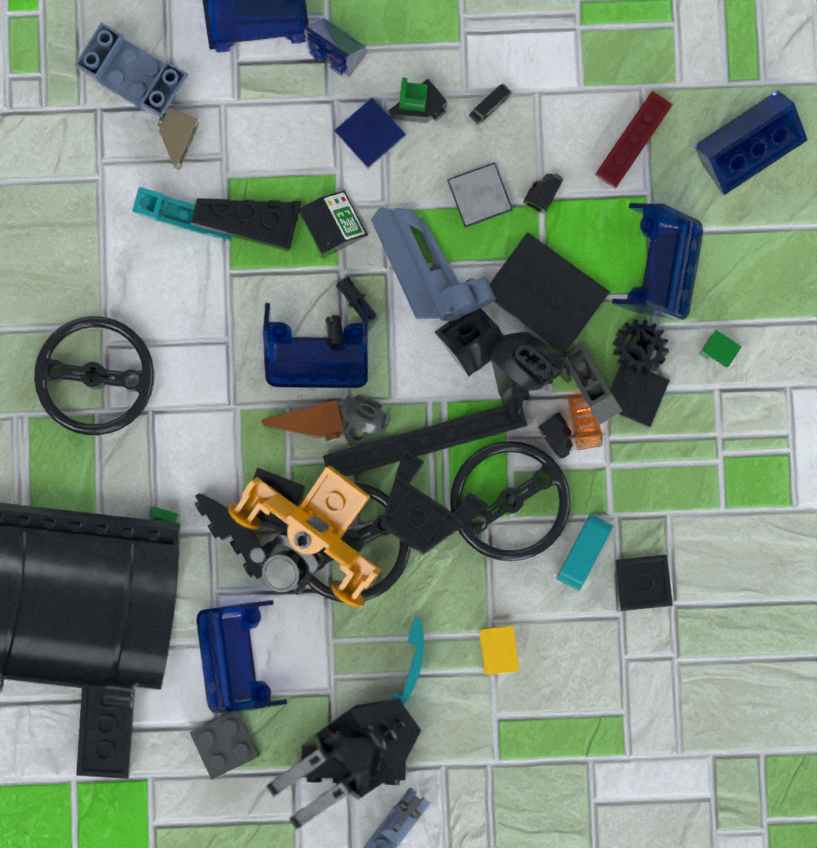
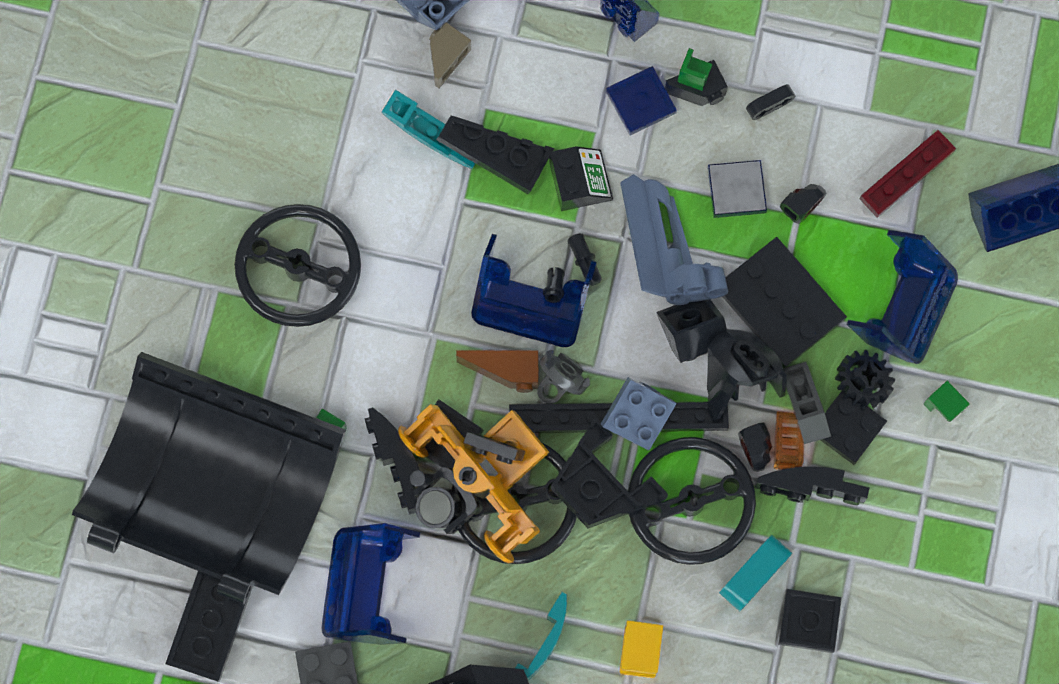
camera: 10 degrees right, 10 degrees down
none -> black plate [464,432,526,464]
none -> sand blue plate [601,377,676,450]
none -> black slope [755,466,870,505]

